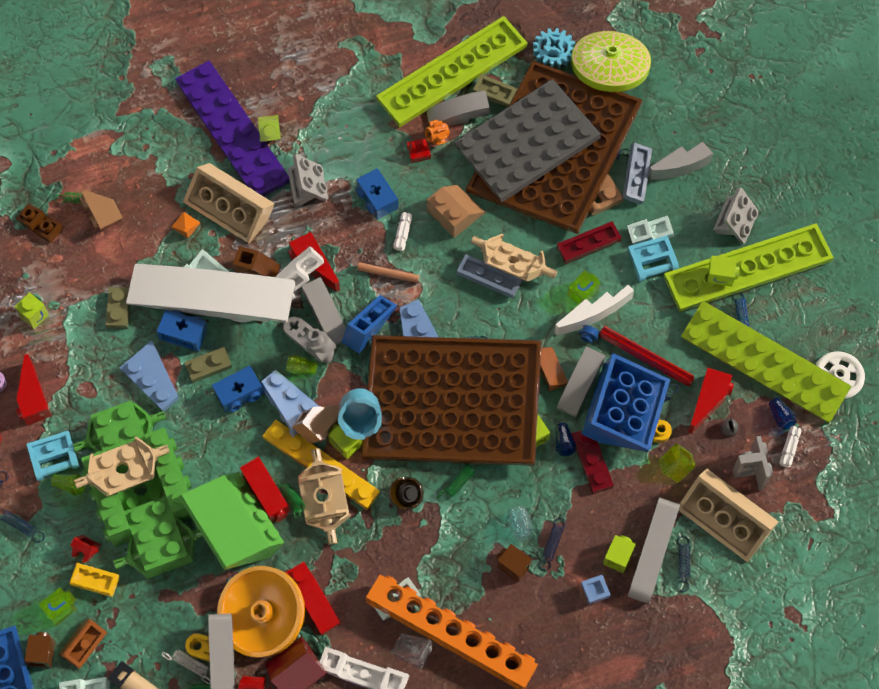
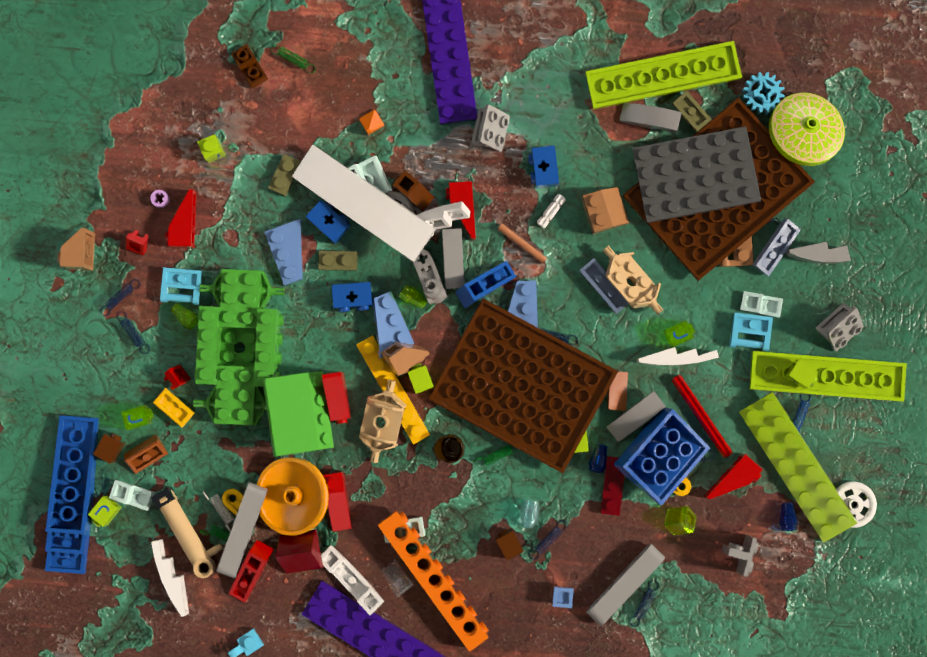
camera: 25 degrees right, 20 degrees up
tan plate [74,436,170,497] -> none
medium nougat slope [80,190,123,231] -> none
tan slope [183,163,275,243] -> none
lime brick [258,115,281,141] -> none
green piece [275,479,305,518] -> none
medium azure cylinder [338,388,382,440] -> none
red tile [407,138,431,163] -> none
orange gear [425,120,450,146] -> none
dark red plate [557,221,622,264] -> none
blue plate [578,325,599,343] -> none
lime brick [603,535,636,573] -> none
tan slope [679,469,779,562] -> none
dark grey hinge [720,419,738,437] -> none
white axle [779,426,801,468] -> none

